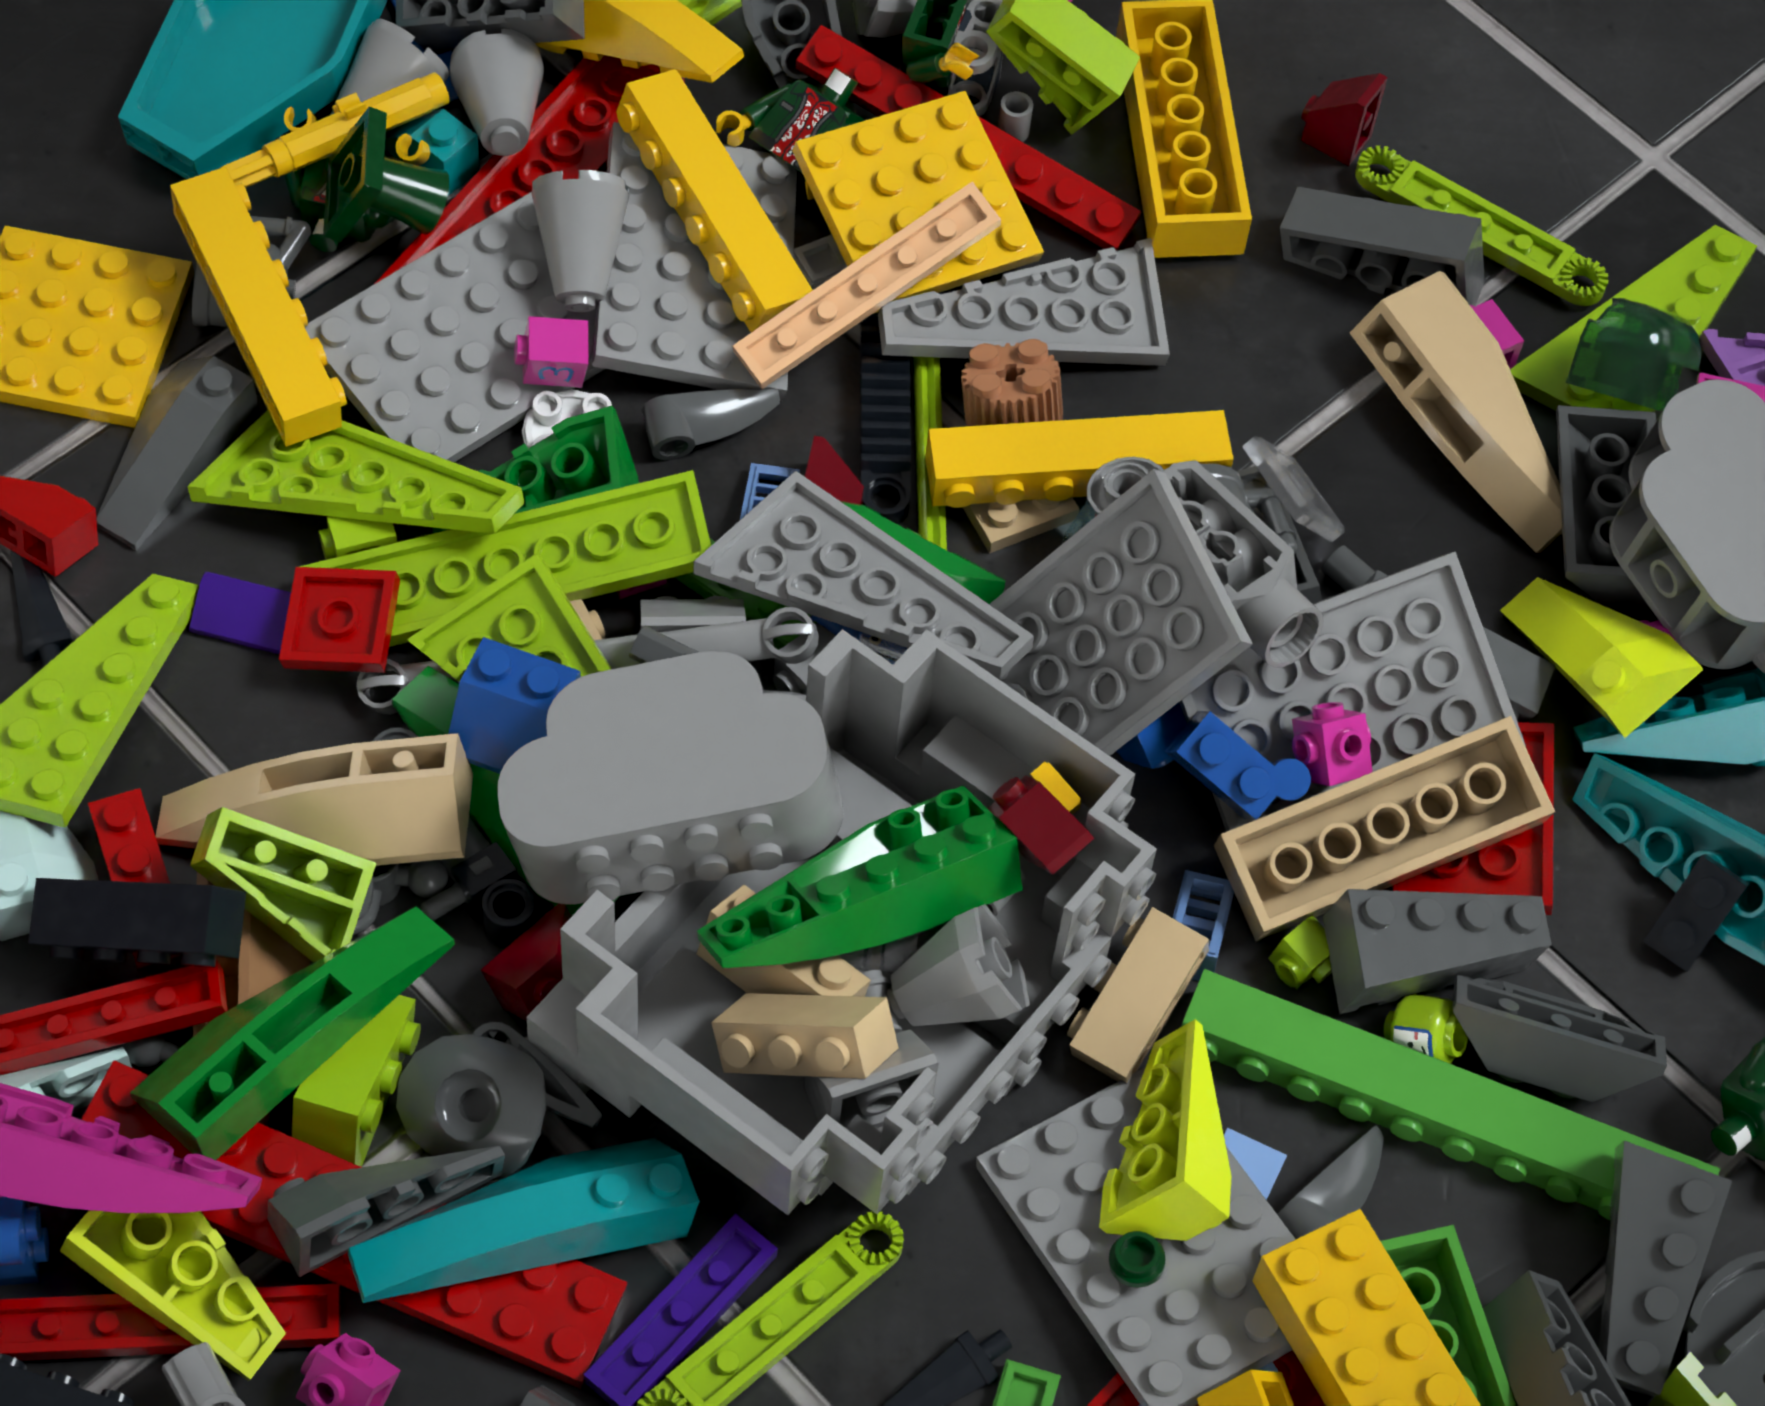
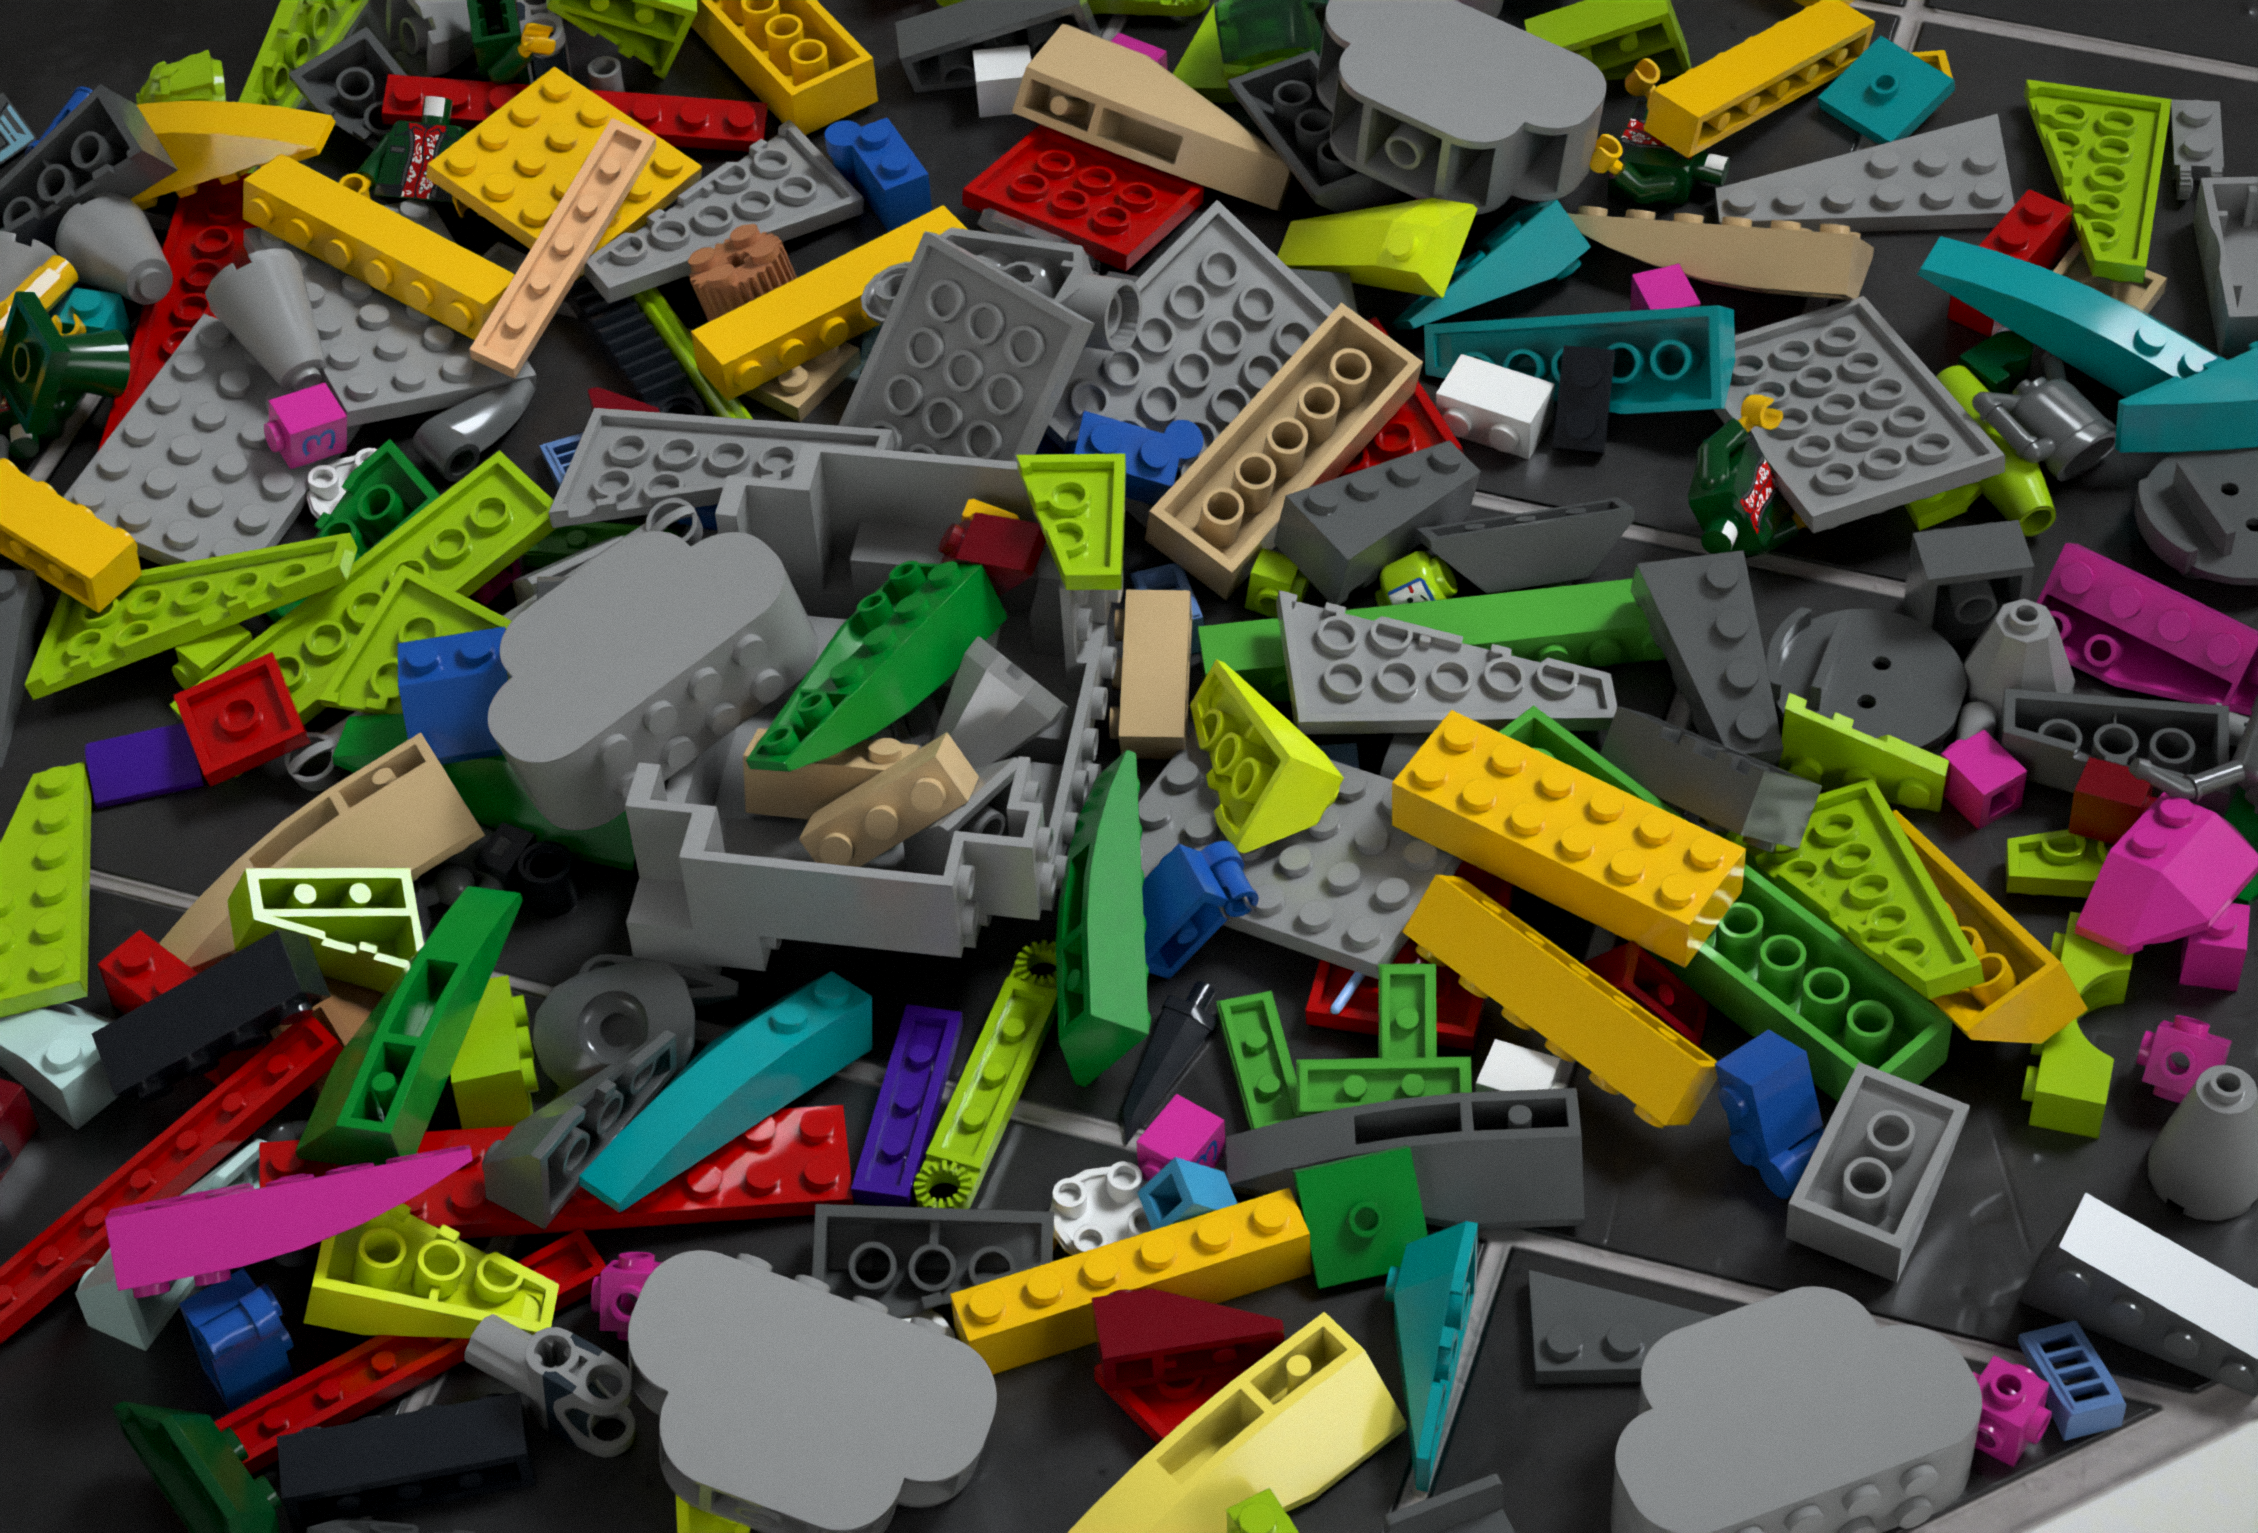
camera: 20 degrees left, 10 degrees down
dark red slope [481,903,572,1022] -> none
dark green plate [1108,1231,1166,1288] -> none
dark pink brick [1292,702,1373,786] -> none
none -> blue hinge [824,117,932,232]
none -> red plate [962,124,1204,271]
none -> white brick [973,45,1031,118]
none -> lime wing [1016,454,1126,590]
none -> green wedge [1056,750,1151,1087]
none -> blue hinge [1142,841,1259,979]
none -> light grey wing [1276,590,1617,735]
none -> white brick [1436,354,1555,459]

